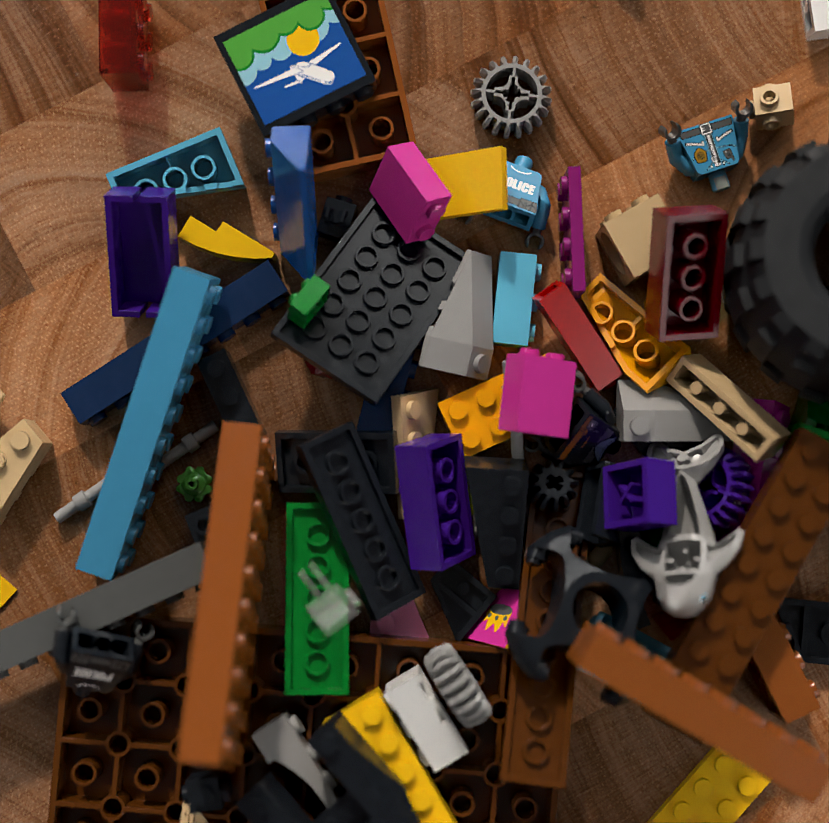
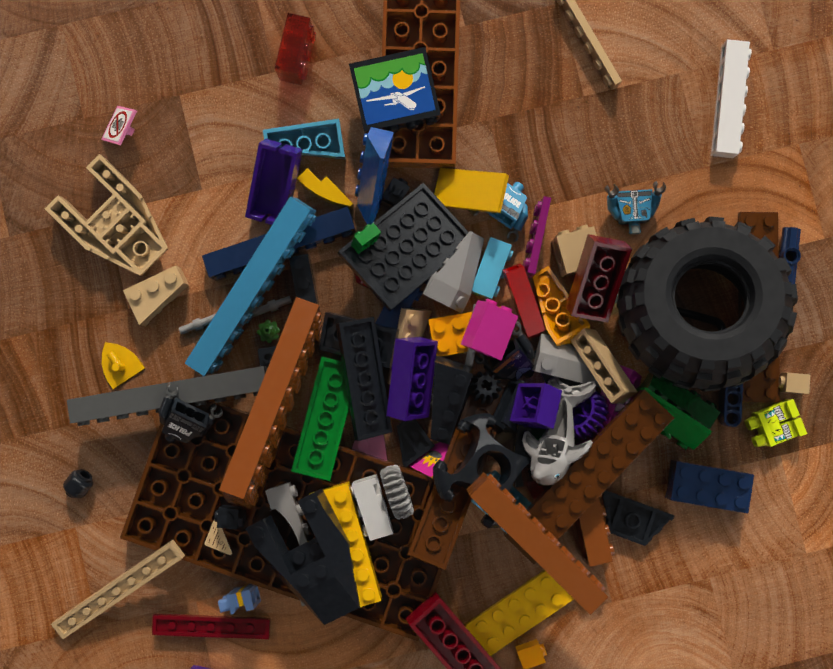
camera: 10 degrees right, 0 degrees up
clear brick [298,561,362,637] -> none
dark pink brick [369,141,452,244] -> none
light grey gear [470,56,552,139] -> none
tan brick [749,82,794,130] -> none

